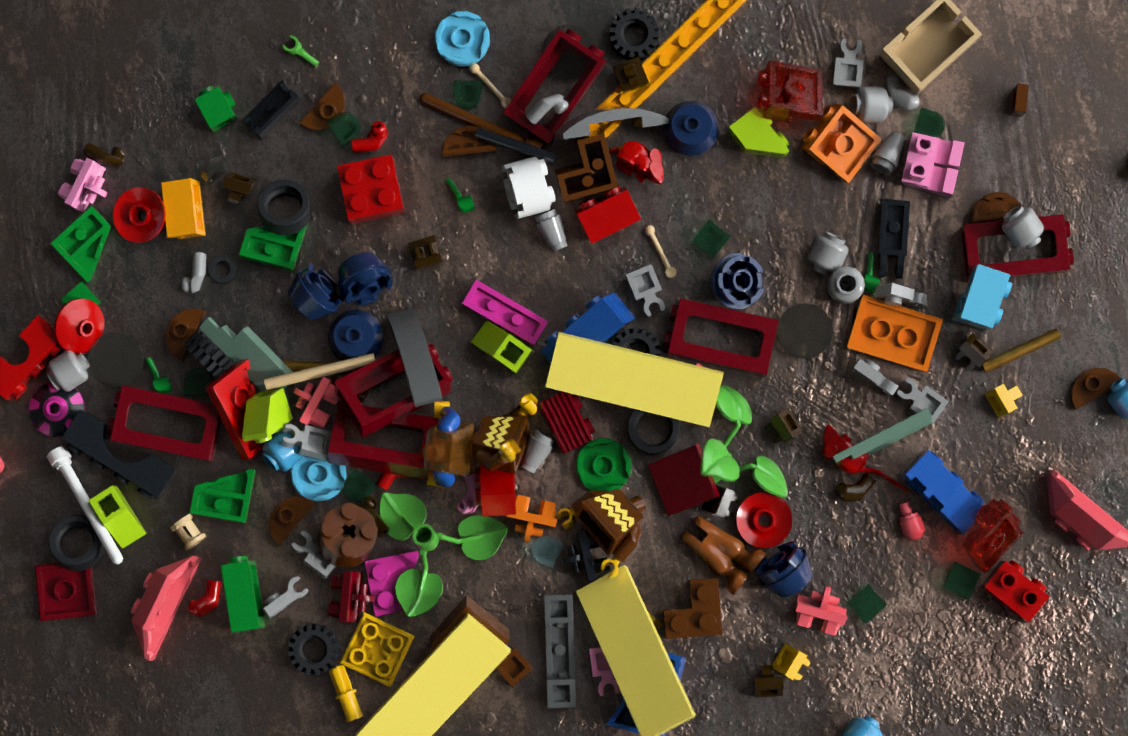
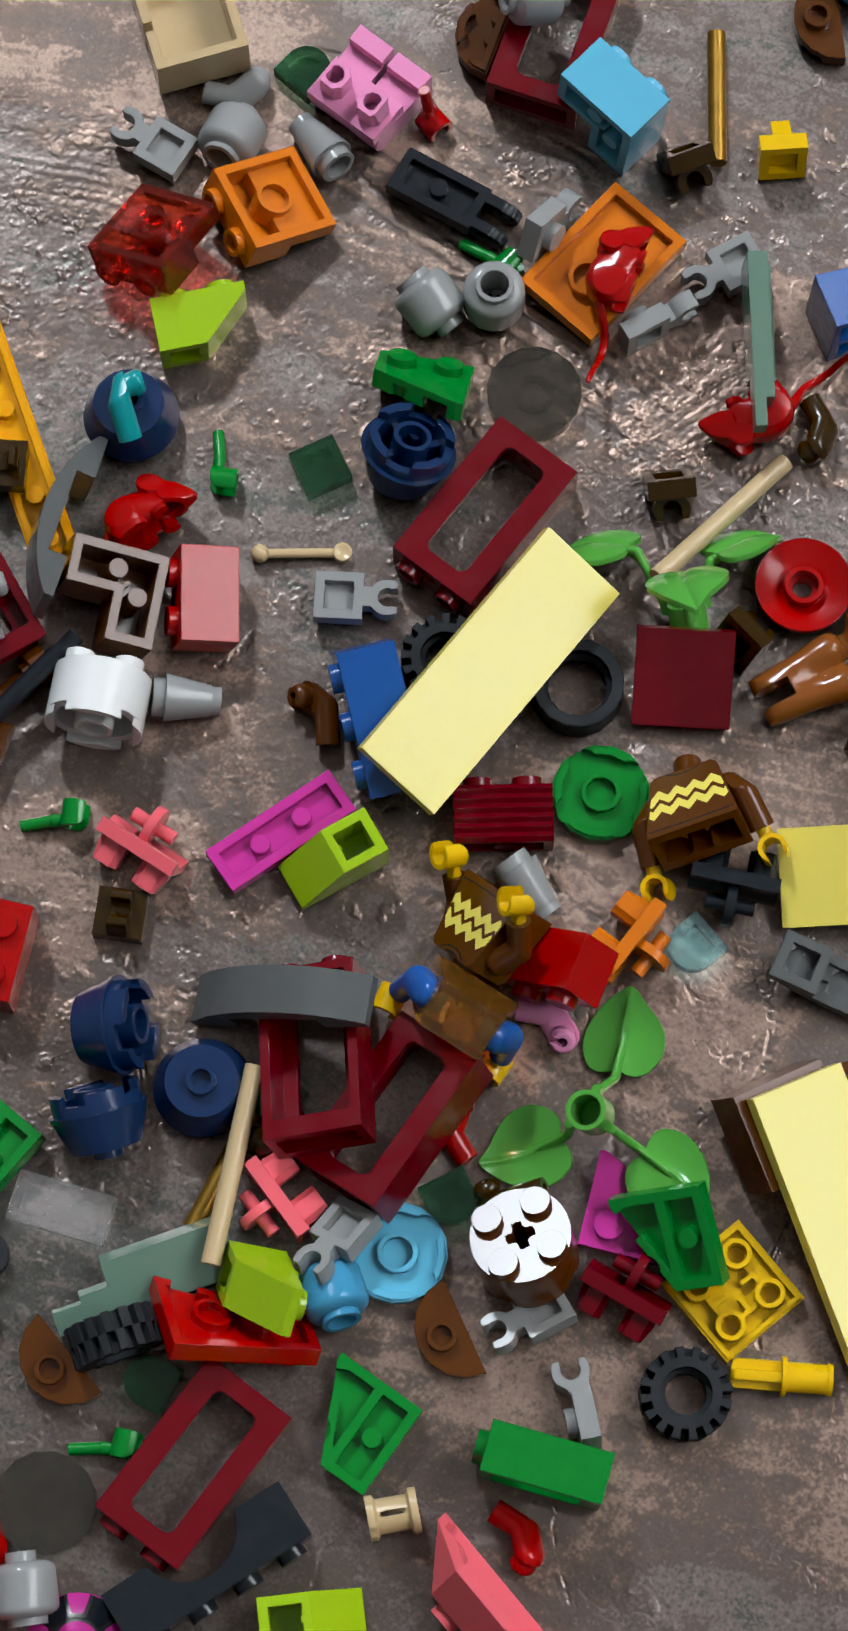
camera: 65 degrees left, 10 degrees down
none -> clear plate [5,1169,119,1248]
none -> coral hips [93,805,190,894]
none -> teal arm [108,369,146,443]
none -> green hand [210,430,239,497]
none -> reddish brown arm [287,681,340,746]
none -> green wing [371,348,475,422]
none -> red hand [415,85,453,142]
none -> red animal [585,226,654,383]
none -> green wing [608,1180,730,1292]
none -> tan bar [649,454,792,578]

